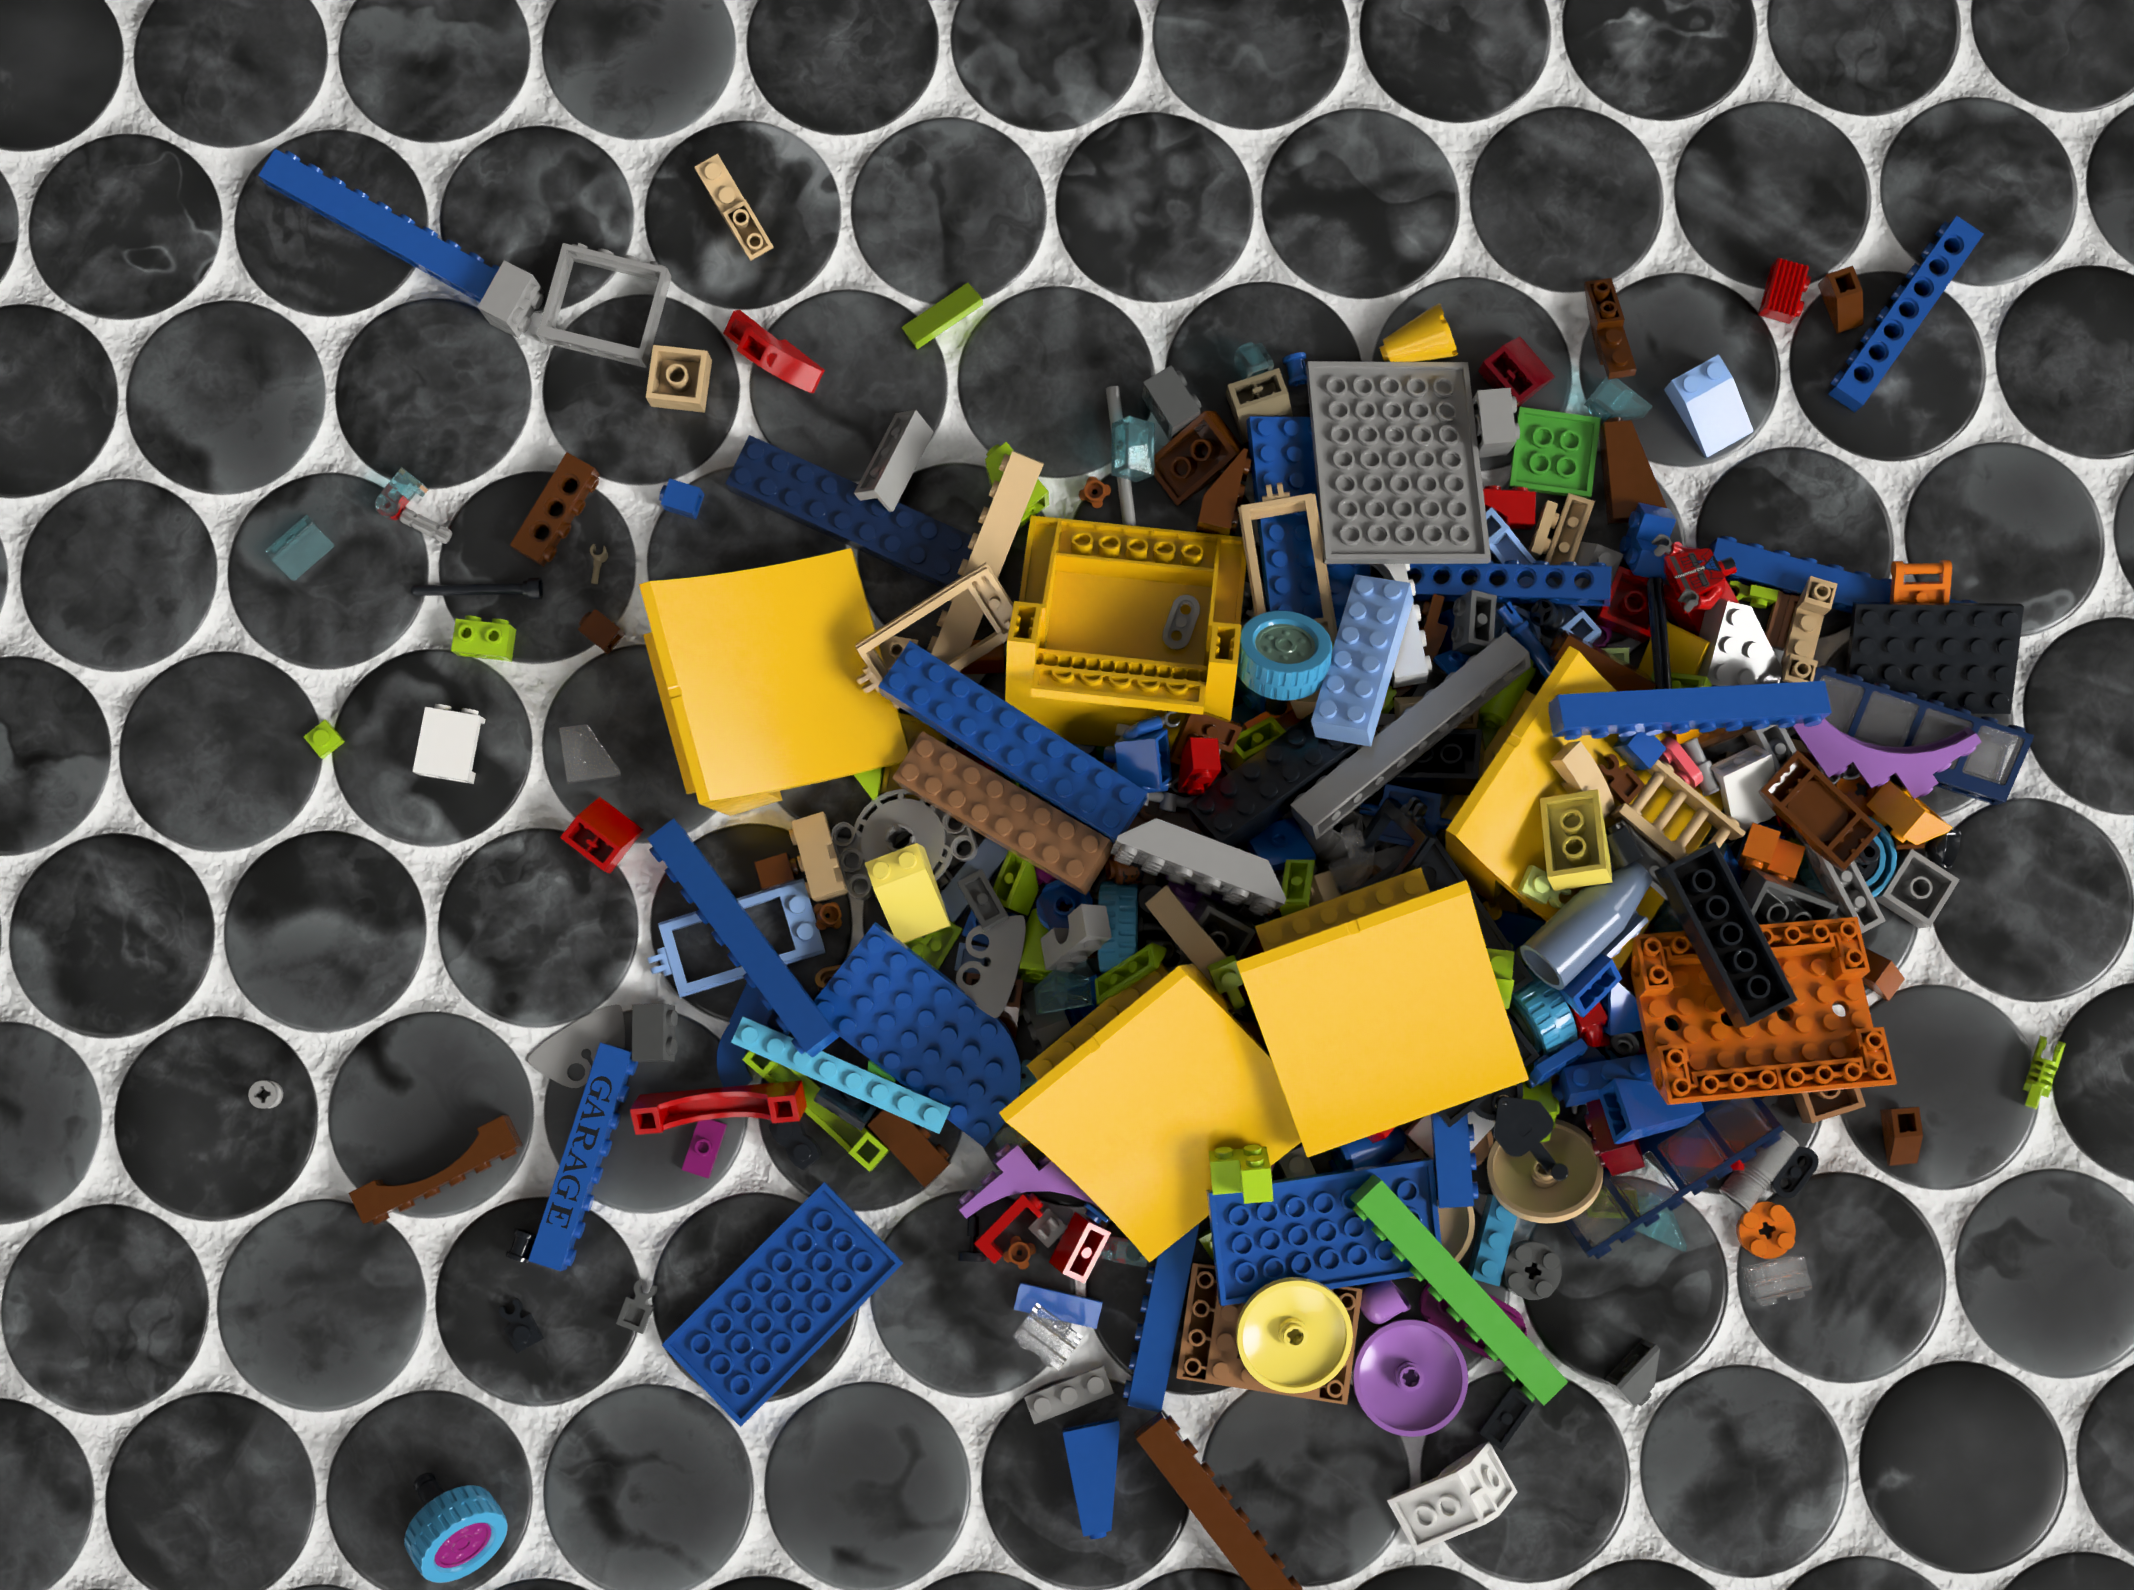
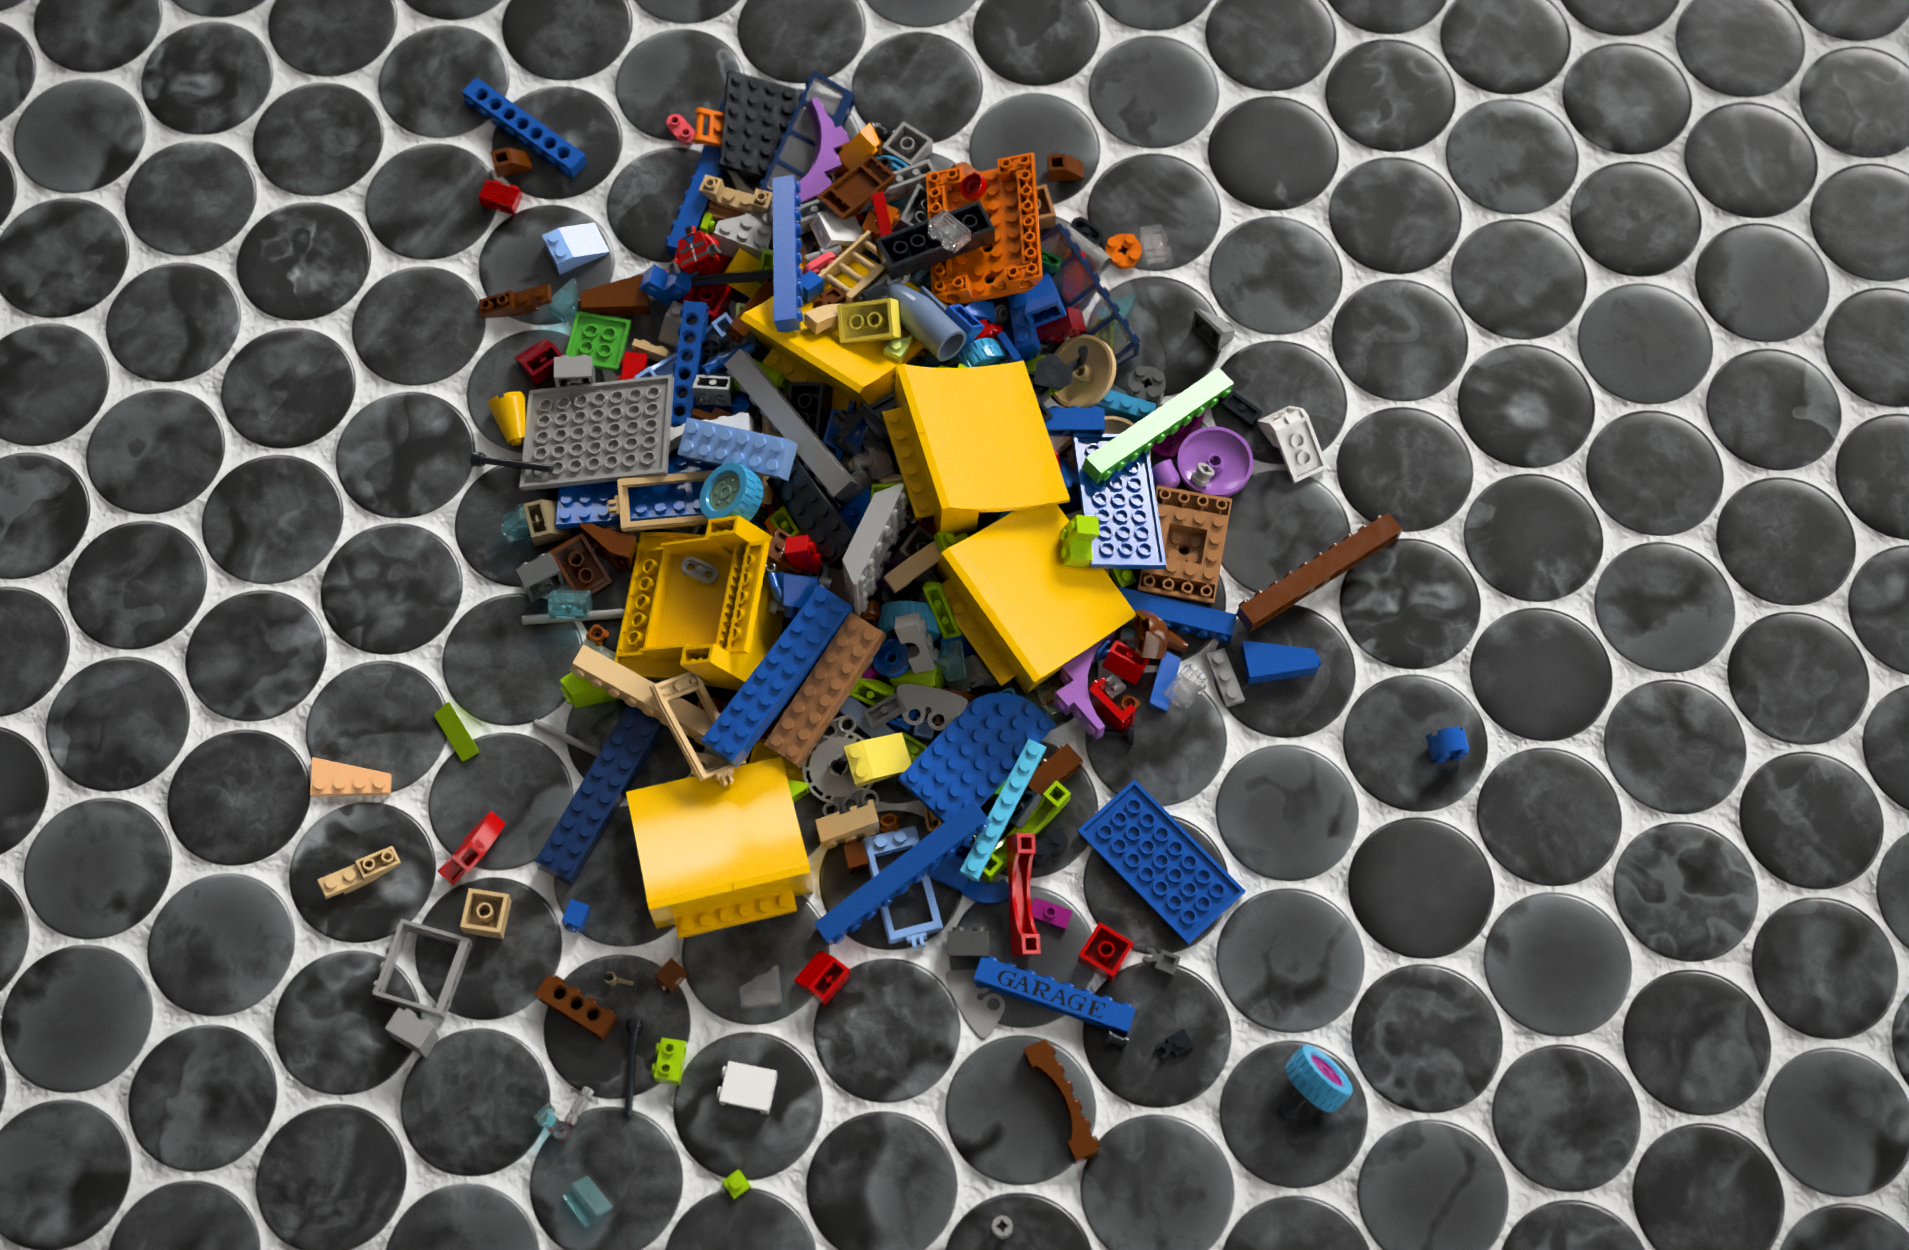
camera: 90 degrees left, 15 degrees down
blue brick [258,149,500,303] -> none
light grey panel [854,410,933,512] -> none
light yellow dish [1236,1277,1353,1393] -> none
blue bush [1282,352,1307,387] -> none
tan slope [1545,493,1595,565] -> none
lime hinge [2023,1035,2066,1109] -> none
none -> light nougat wing [310,757,392,797]
none -> black piece [470,451,554,472]
none -> light grey bar [533,719,601,757]
none -> coral plate [666,114,695,146]
none -> red piece [871,191,893,237]
none -> clear brick [928,209,971,253]
none -> red hair [960,172,987,201]
none -> dark green plate [1041,249,1061,273]
none -> red brick [1077,922,1134,982]
none -> reddish brown brick [1133,609,1169,659]
none -> reddish brown cone [1167,630,1188,653]
none -> light grey wheel [1191,463,1214,487]

